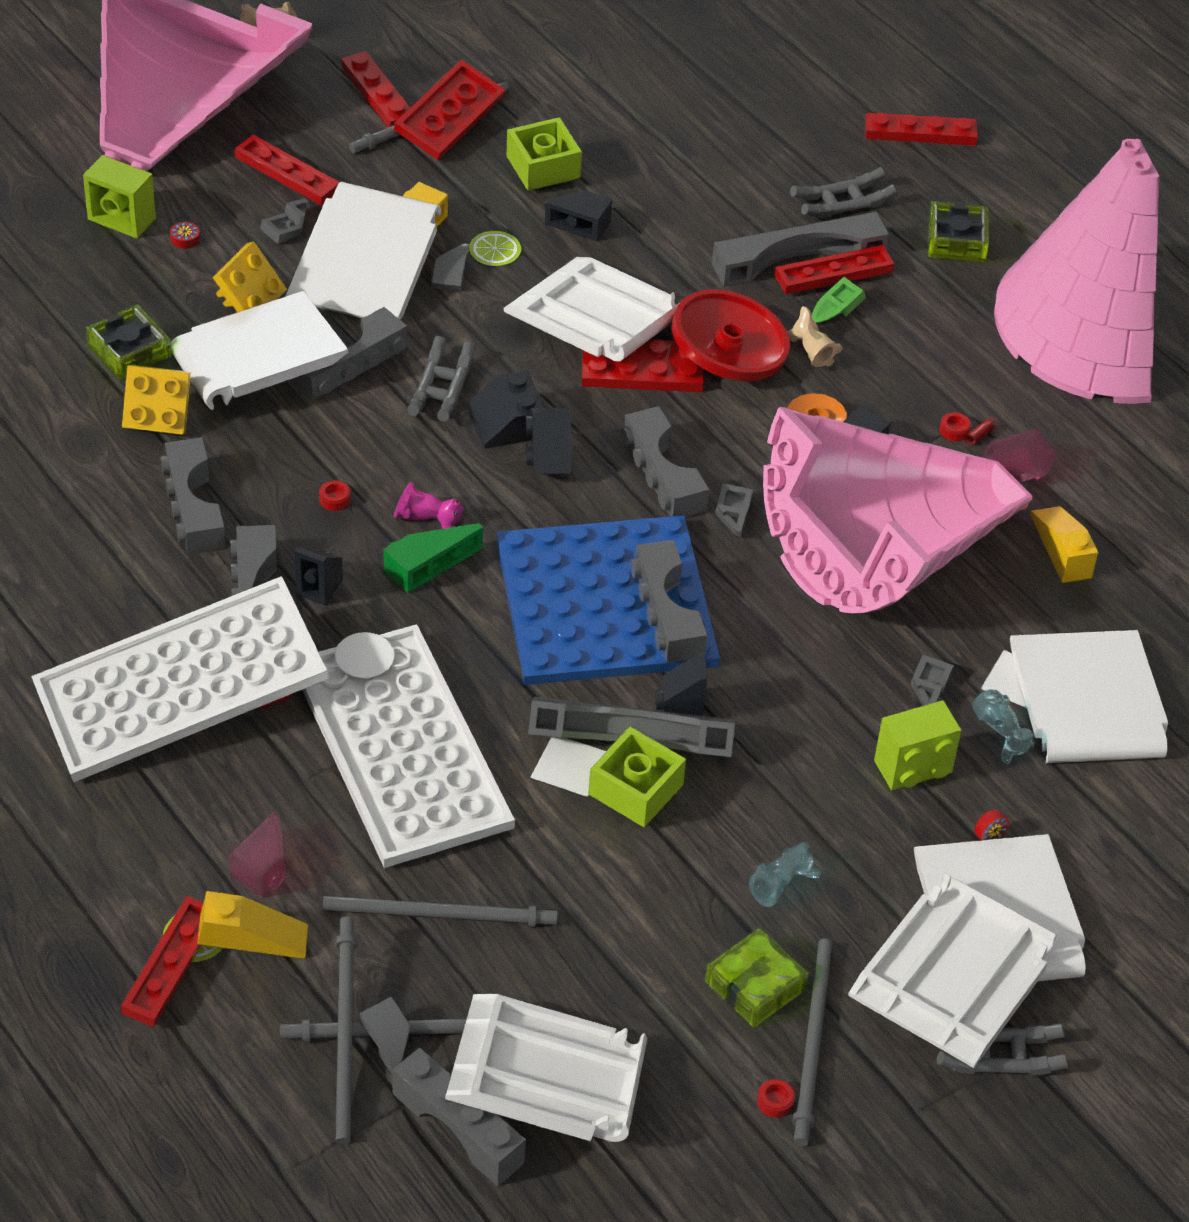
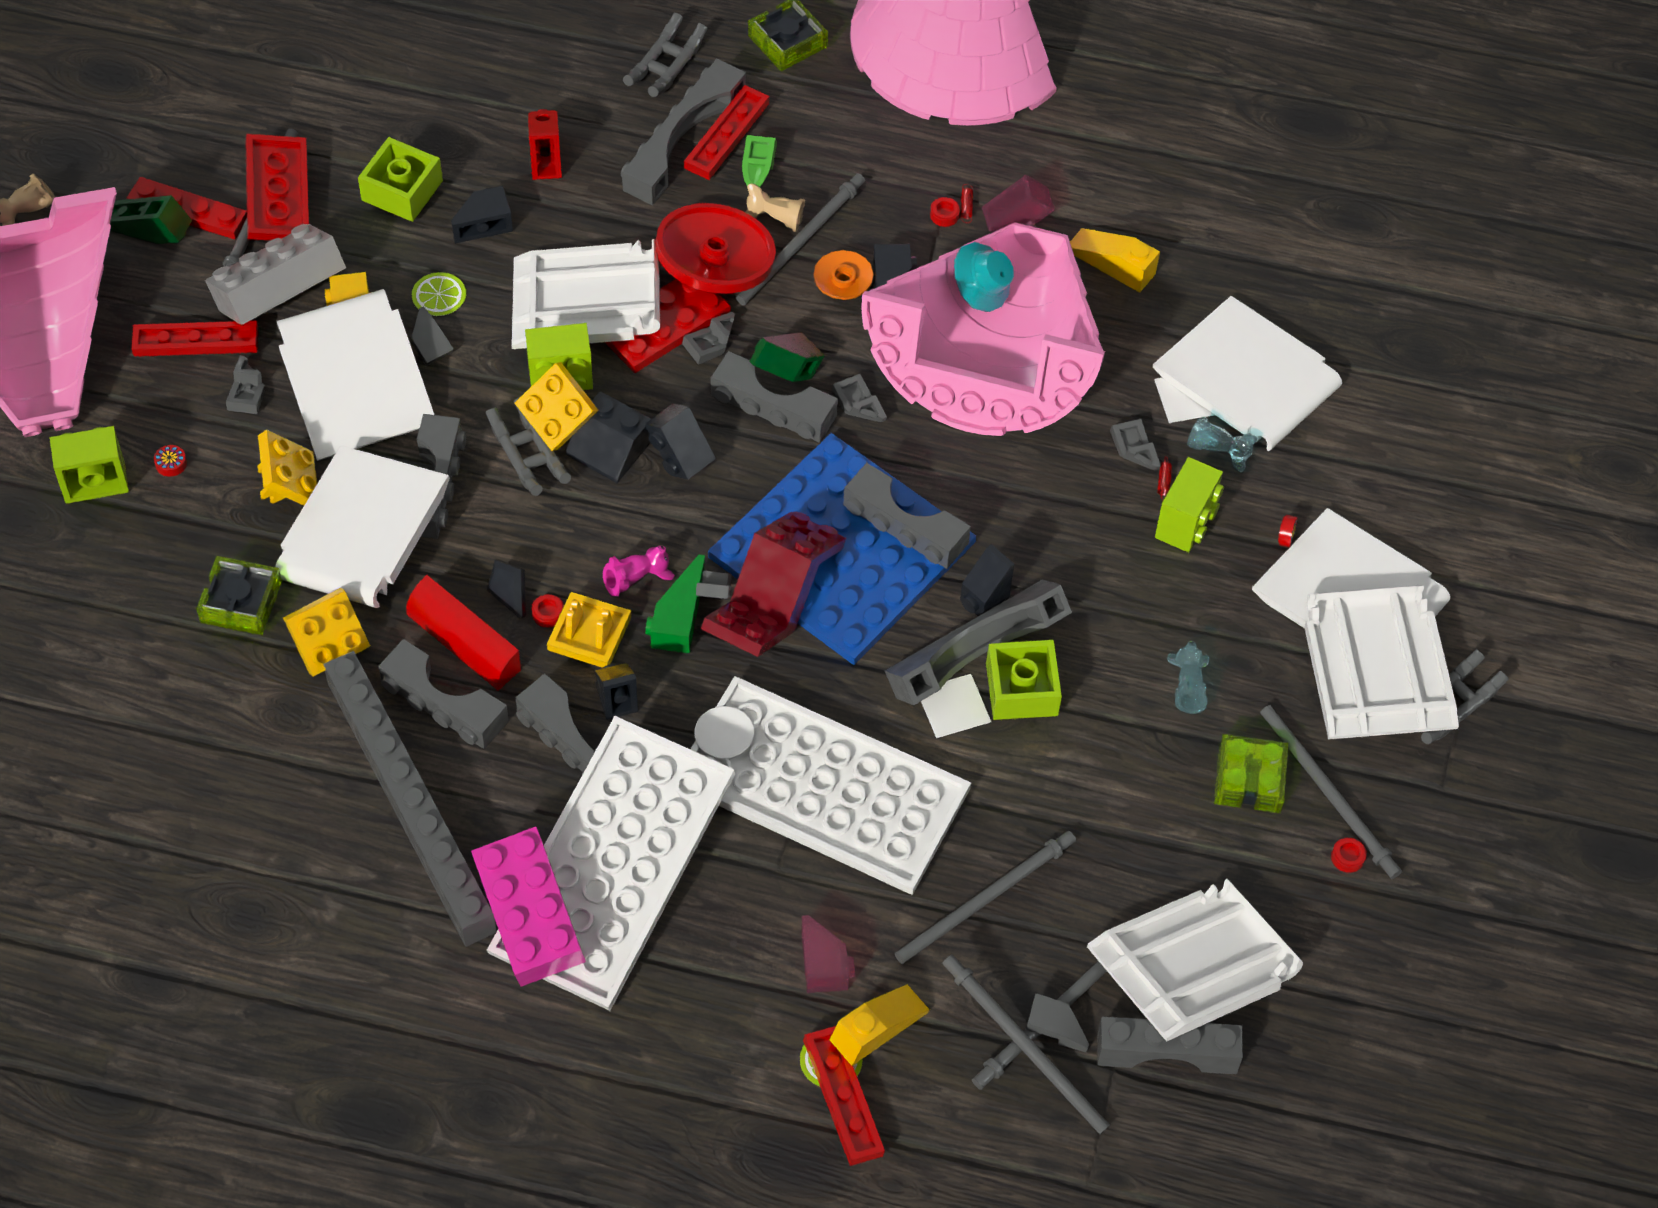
camera: 40 degrees left, 10 degrees up
none -> dark green slope [110,195,192,244]
none -> light grey brick [205,224,346,325]
none -> dark grey brick [323,651,497,947]
none -> red brick [406,575,521,690]
none -> dark pink brick [471,827,586,987]
none -> black piece [487,560,526,618]
none -> yellow plate [515,362,599,451]
none -> lime brick [525,323,593,391]
none -> red torso [528,109,562,180]
none -> yellow plate [547,592,631,668]
none -> dark grey slope [682,312,735,365]
none -> dark grey slope [696,571,733,599]
none -> dark red bracket [701,512,846,657]
none -> dark grey bar [736,173,865,305]
none -> dark green slope [749,332,825,382]
none -> teal hat [954,242,1014,312]

